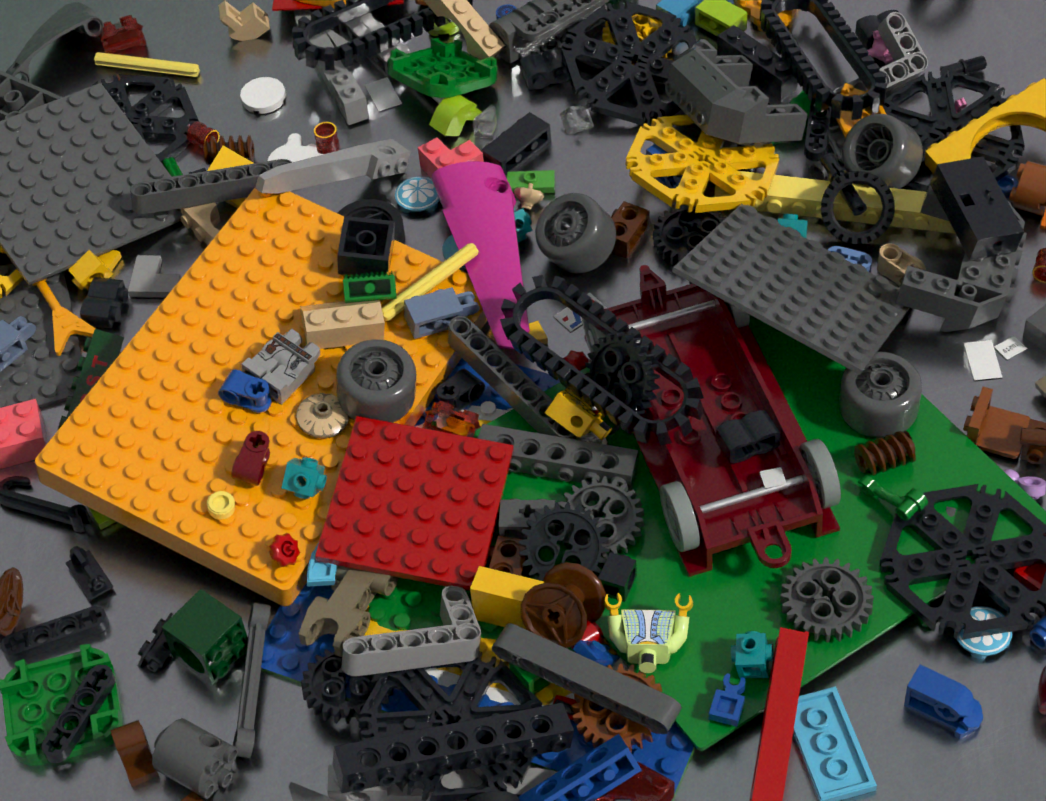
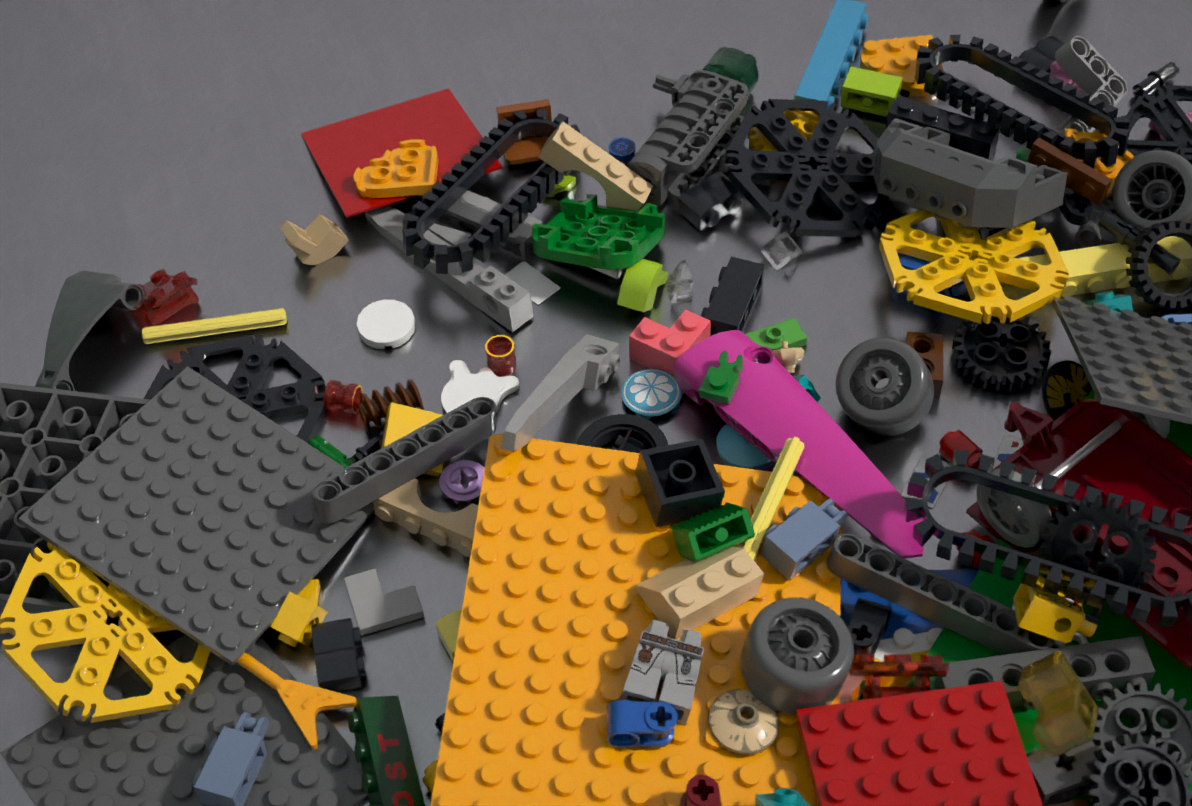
camera: 25 degrees left, 0 degrees up
none -> green plate [699,351,744,405]
none -> red brick [939,430,983,470]
none -> clear yellow brick [1019,650,1099,757]
none -> reddish brown plate [1027,138,1112,205]

